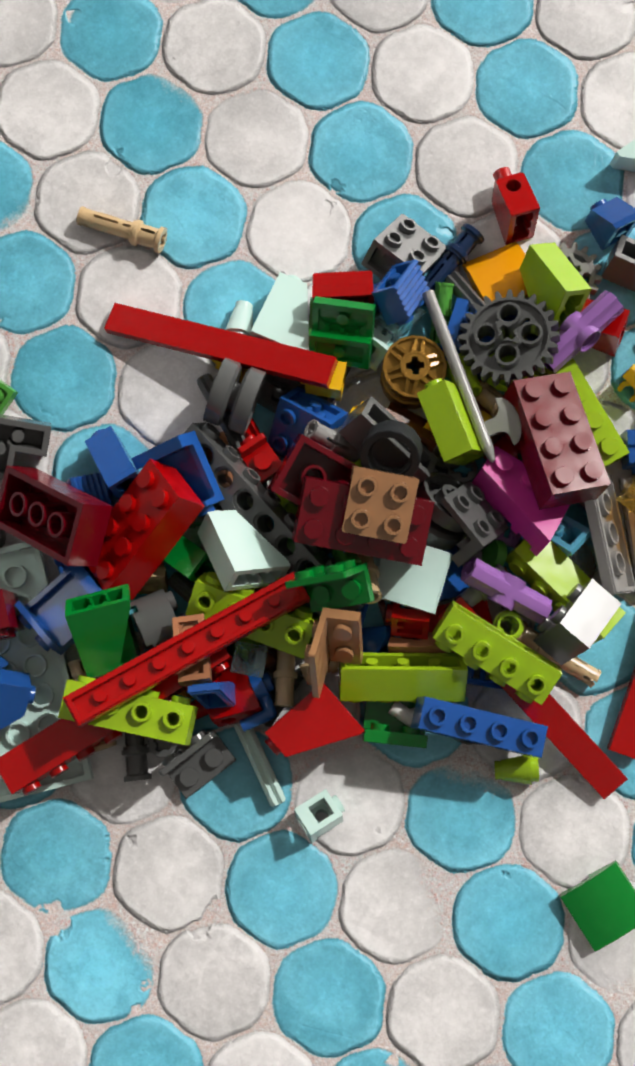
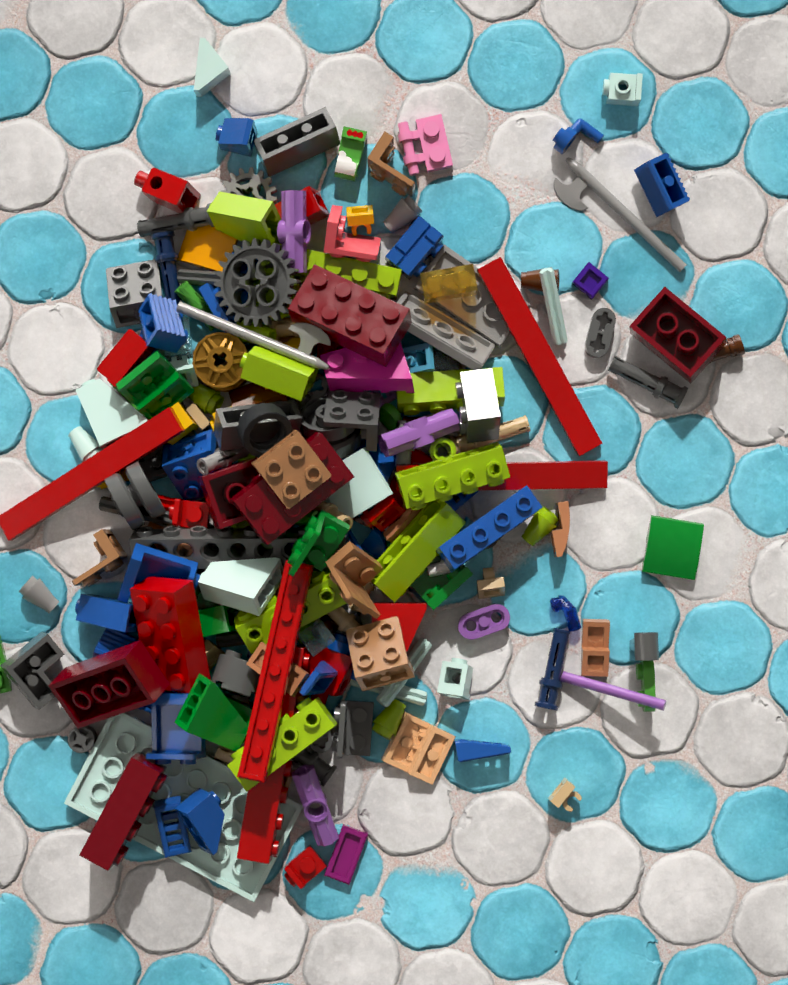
camera: 45 degrees left, 5 degrees up
none -> light grey cone [18,575,59,613]
none -> medium nougat bracket [72,529,127,587]
none -> dark grey pin [137,203,214,237]
none -> tan tile [186,403,211,432]
none -> lime cone [188,383,224,415]
none -> red bracket [284,845,327,889]
none -> medium lavender piece [291,764,339,847]
none -> coral bracket [324,205,381,262]
none -> magenta tile [324,824,368,885]
none -> medium nougat bracket [346,616,415,691]
none -> lime cone [372,699,407,740]
none -> light aqua axle [376,638,432,707]
none -> light nougat slope [381,711,456,785]
none -> blue slope [454,739,511,762]
none -> medium lavender plate [458,604,510,640]
none -> tan tile [477,567,505,599]
none -> dark blue pin [534,628,570,711]
none -> tan tile [548,778,582,812]
none -> nougat slope [550,501,570,557]
none -> clear blue arm [550,595,581,631]
none -> medium lavender bar [561,671,666,711]
none -> nougat slope [581,619,610,677]
none -> dark grey piece [630,632,659,661]
none -> bright green plate [636,660,656,712]

